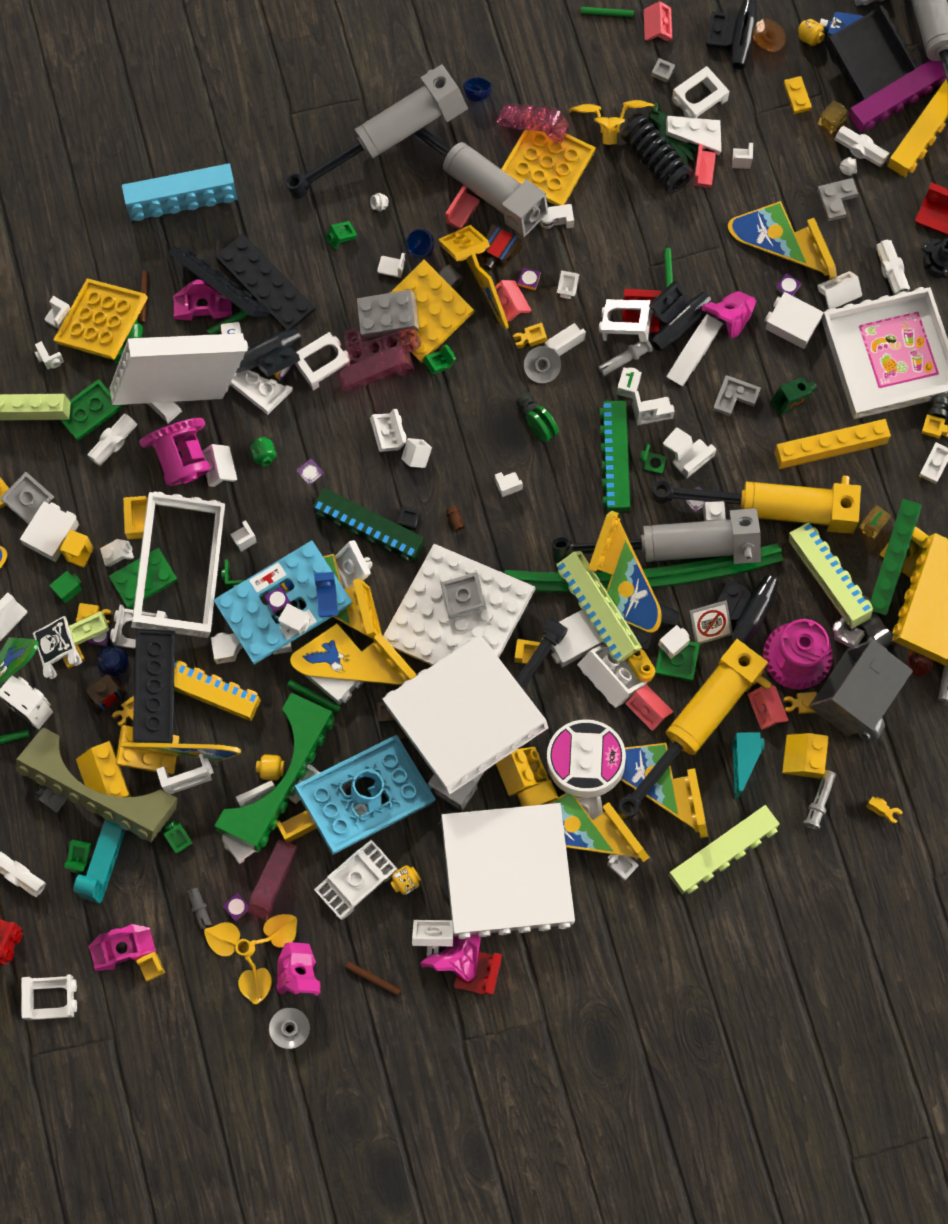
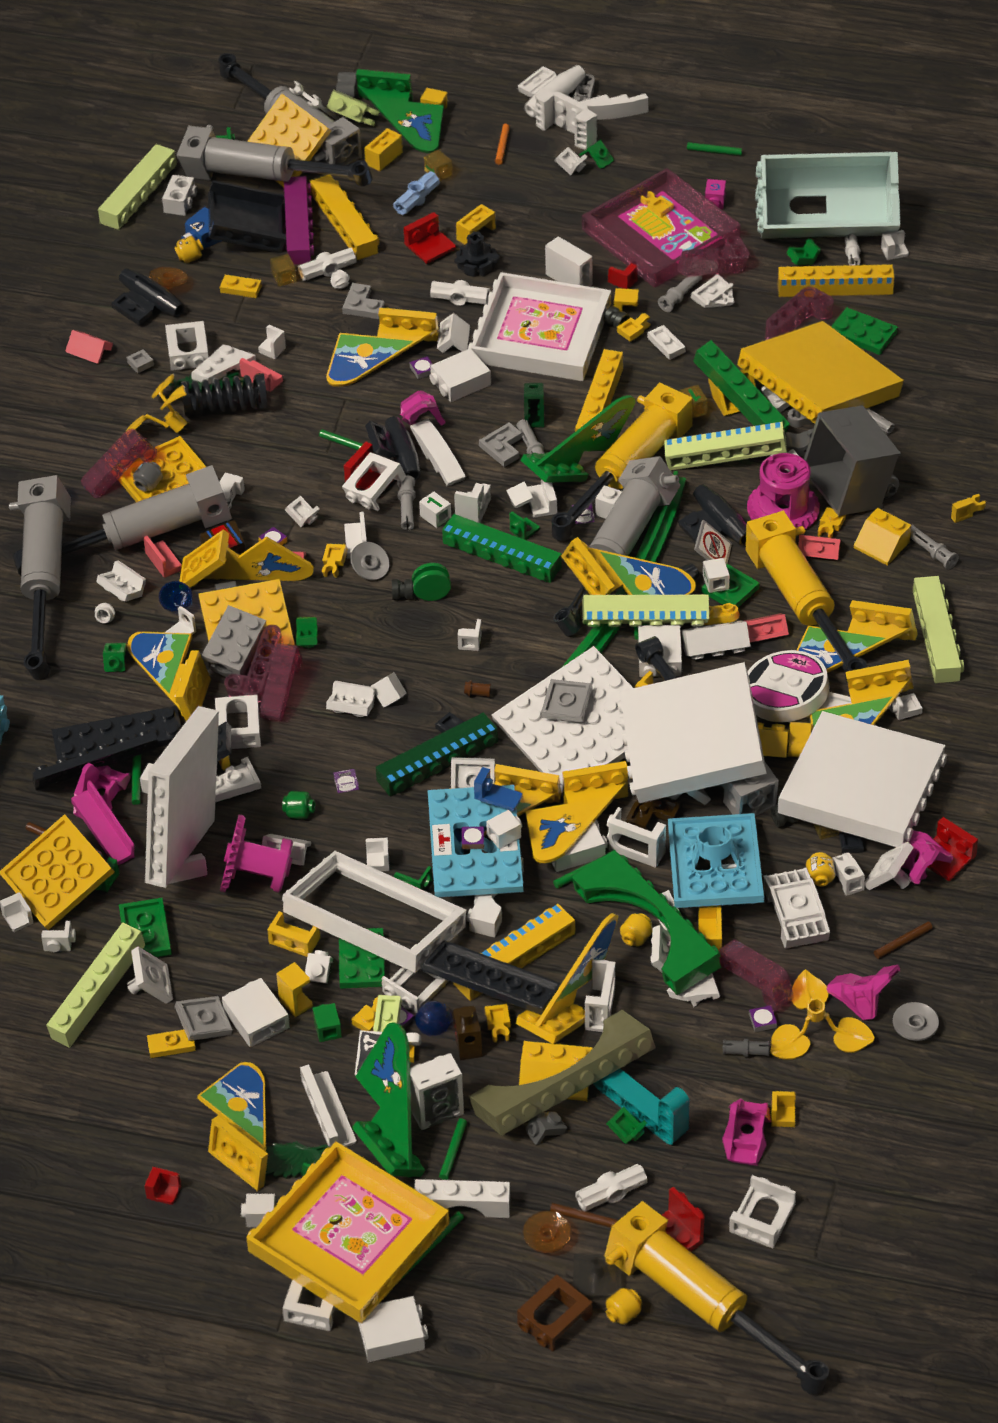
camera: 60 degrees left, 25 degrees down
white piece [87,414,137,466] -> none
green bracket [162,820,192,853] -> none
green bar [581,7,634,18] -> none
teal slope [732,732,764,799] -> none
none -> dark pink panel [71,781,134,865]
none -> white bracket [96,561,146,601]
none -> piece [127,632,211,722]
none -> white tile [127,947,173,1004]
none -> dark grey head [133,462,163,492]
none -> light grey pin [517,419,544,454]
none -> green piece [521,395,636,483]
none -> white panel [607,807,666,868]
none -> white leg [832,853,865,896]

